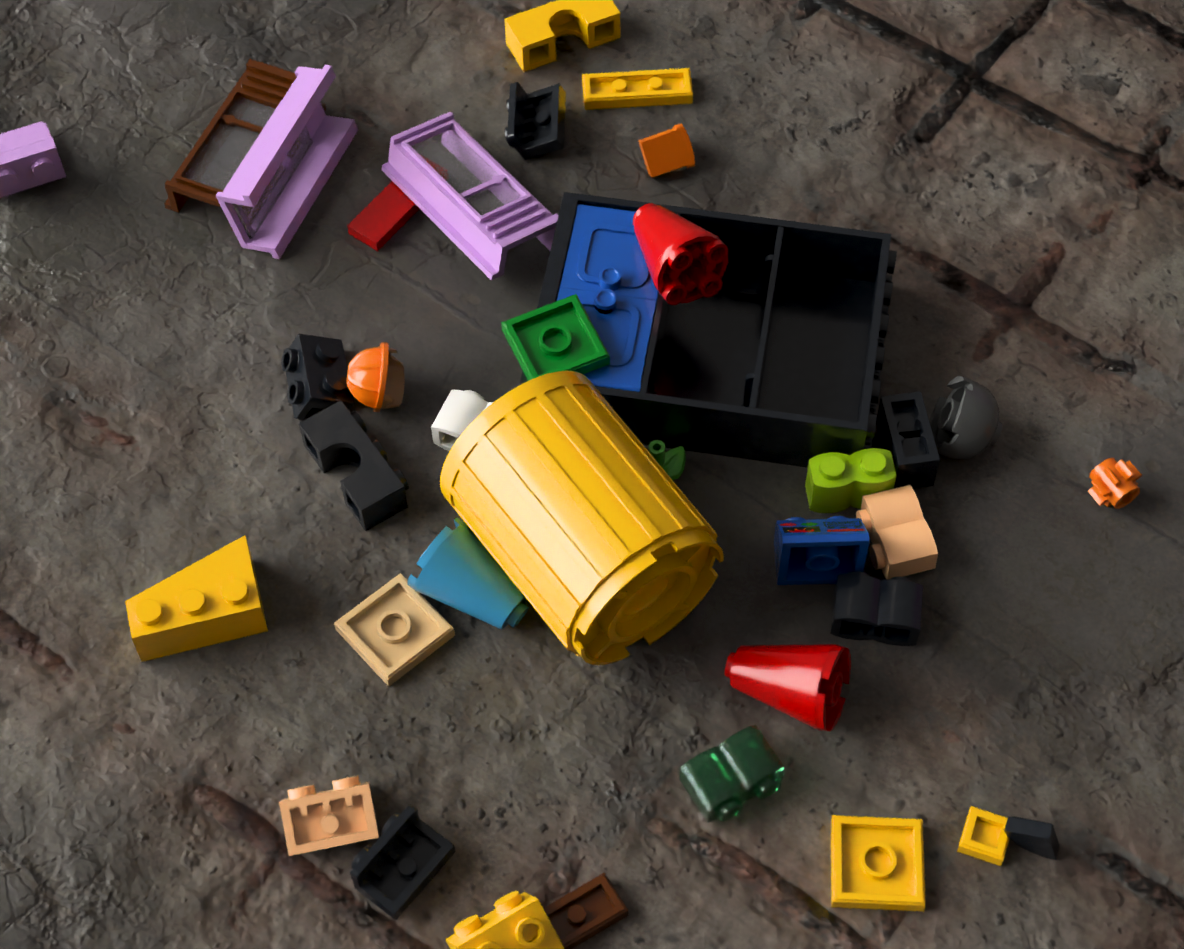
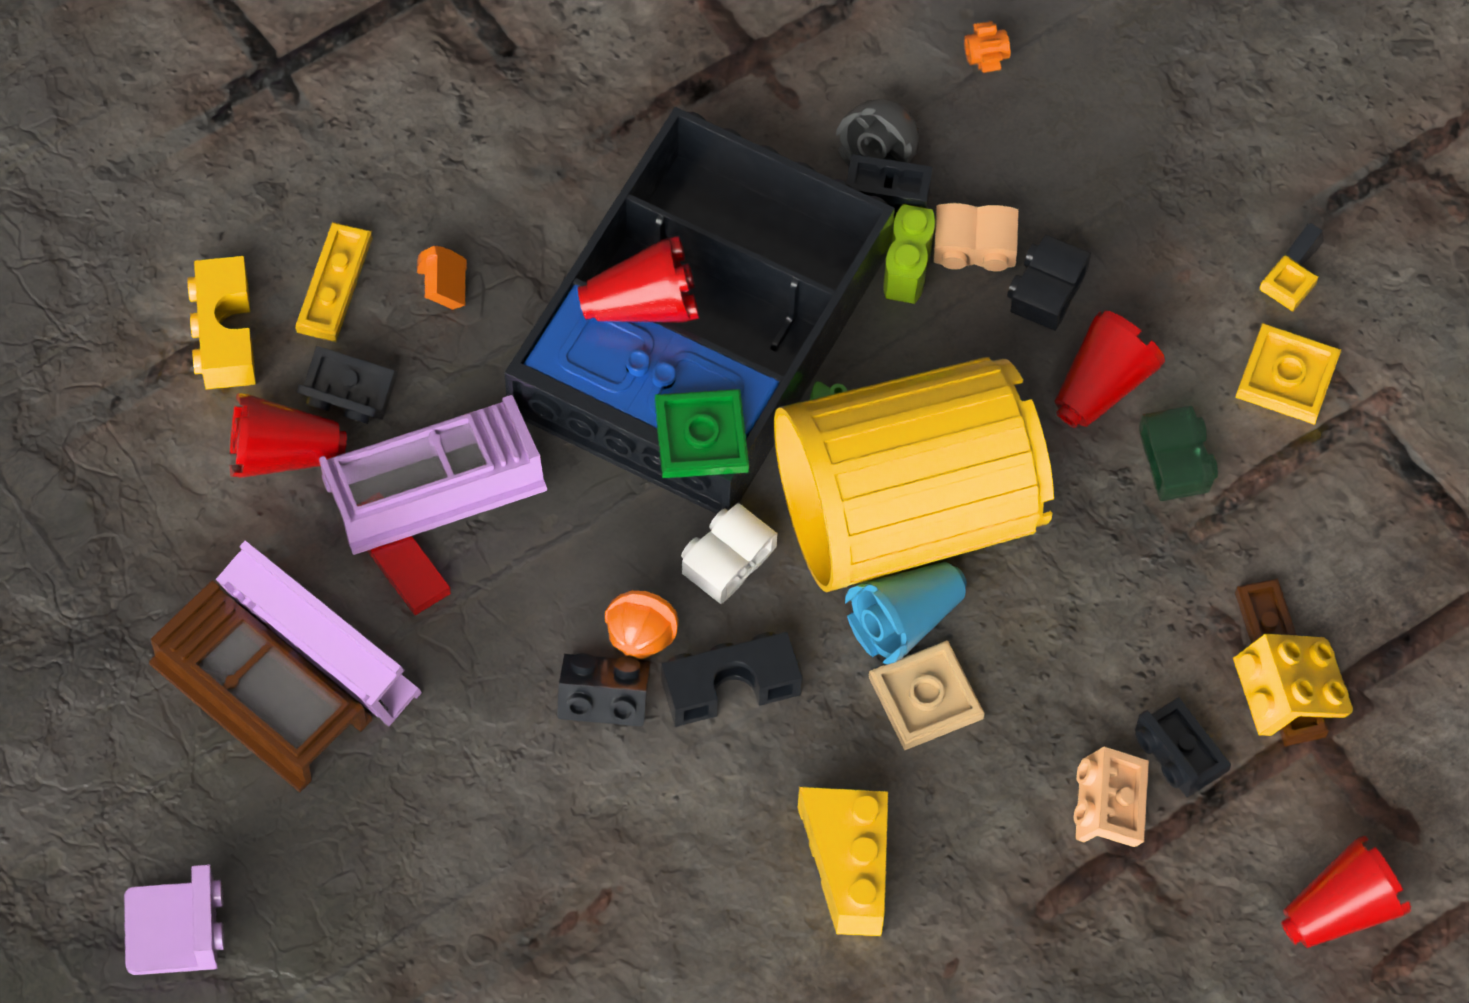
camera: 75 degrees left, 5 degrees up
blue slope [773,516,870,585] -> none
none -> red cone [230,393,347,478]

